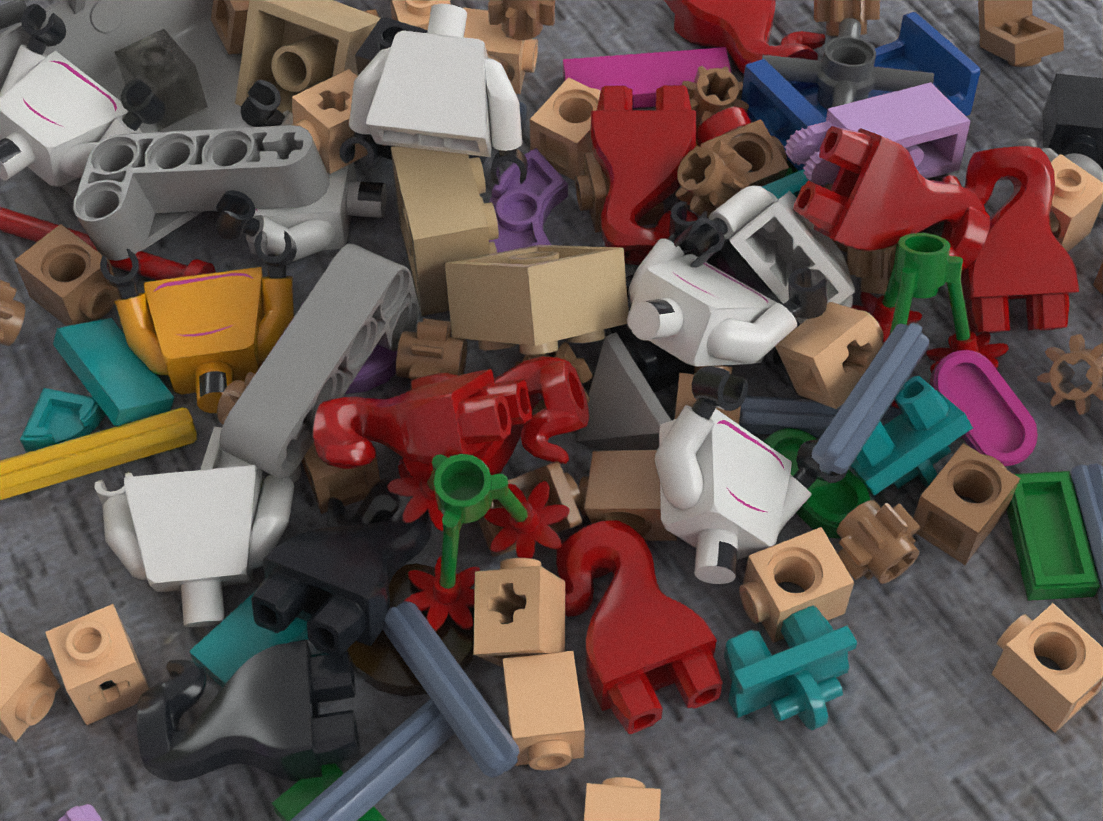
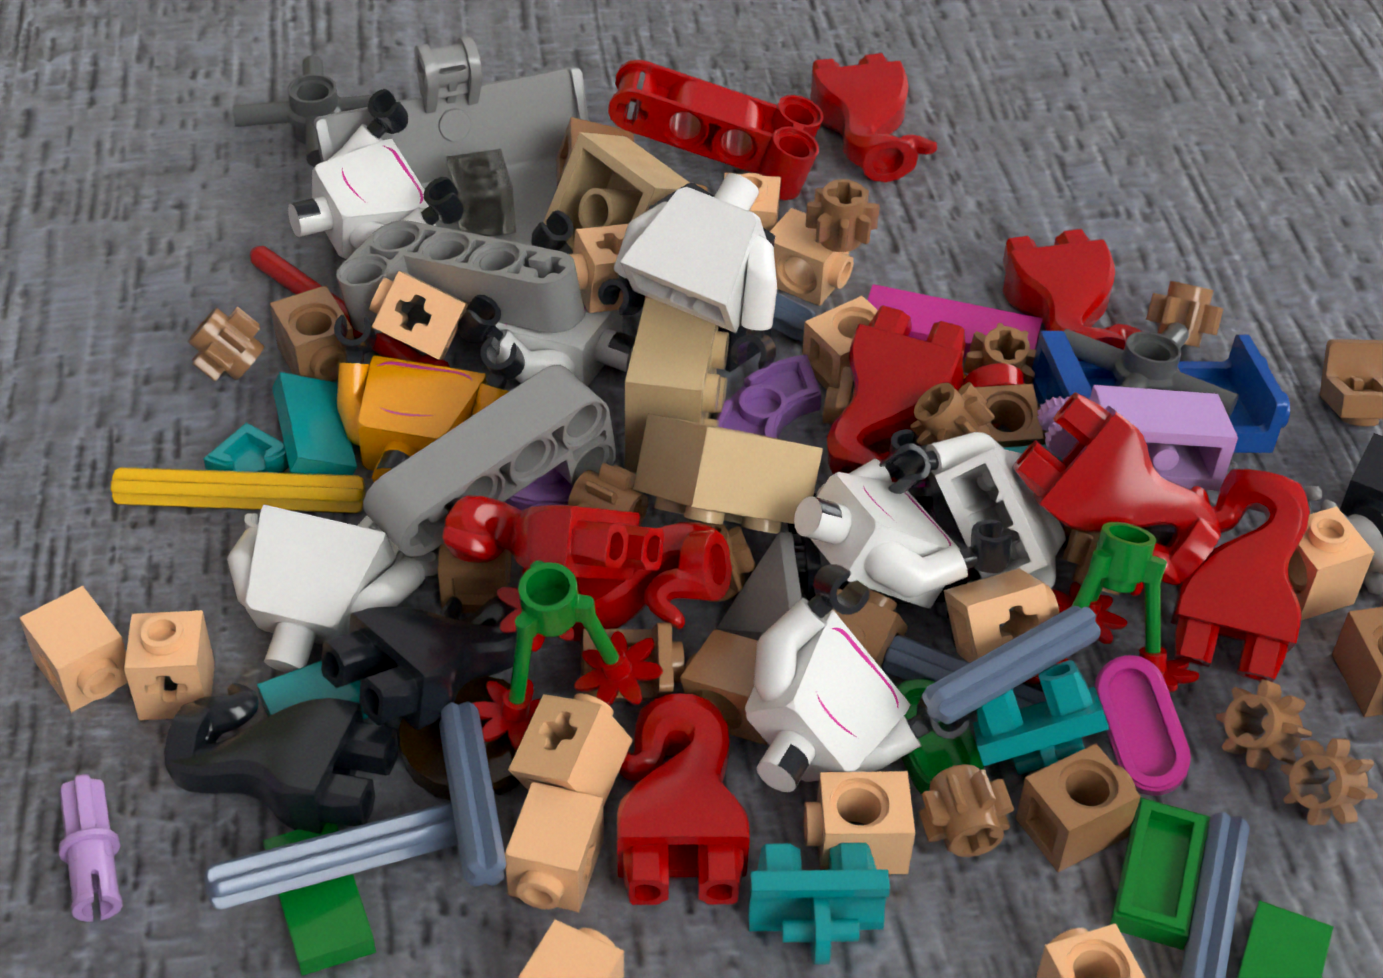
camera: 20 degrees right, 10 degrees down
none -> light nougat brick [369,271,469,360]

